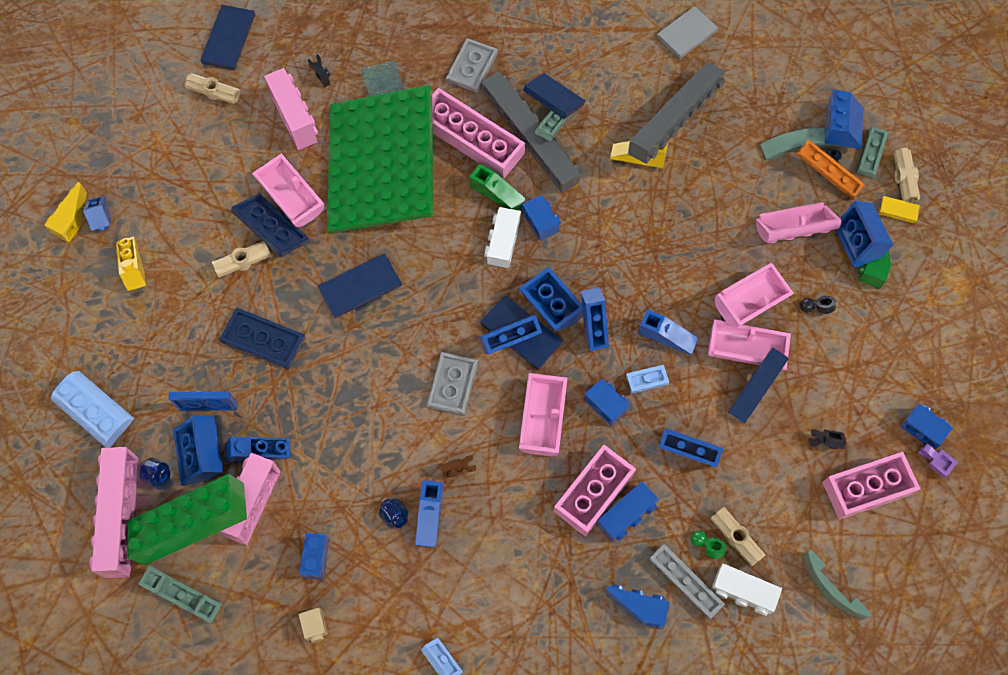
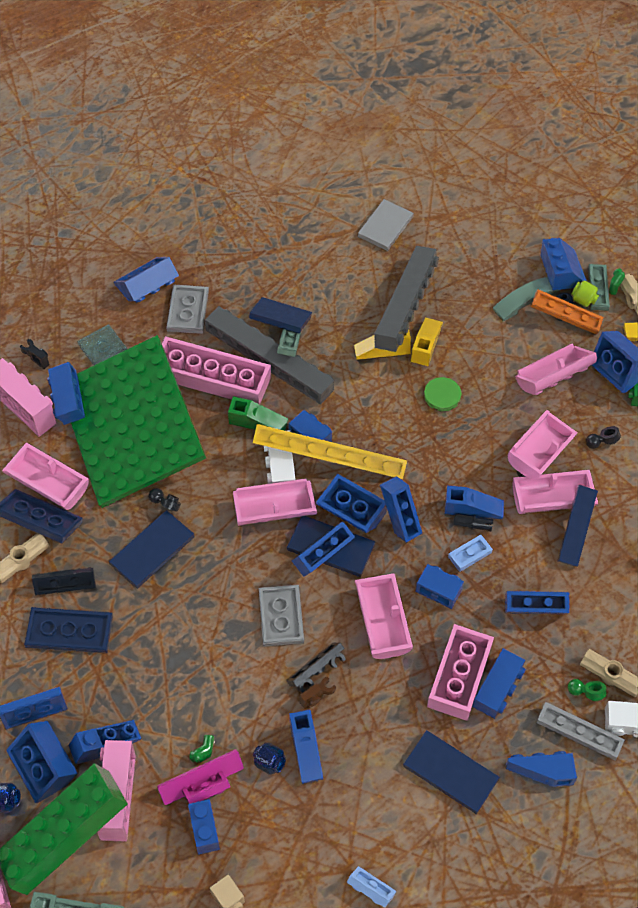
camera: 20 degrees left, 10 degrees down
none -> black plate [32,567,96,595]
none -> blue brick [47,362,85,425]
none -> slope [114,257,179,303]
none -> black plate [148,488,181,512]
none -> dark pink bracket [157,749,244,805]
none -> green arm [189,735,214,763]
none -> bright pink container [233,479,317,526]
none -> yellow plate [252,424,407,479]
none -> black plate [286,642,346,693]
none -> dark blue tile [403,730,500,814]
none -> yellow slope [411,317,443,366]
none -> bright green tile [424,377,462,412]
none -> black axle [453,514,493,532]
none -> lime head [571,280,599,307]
none -> green arm [609,269,625,295]

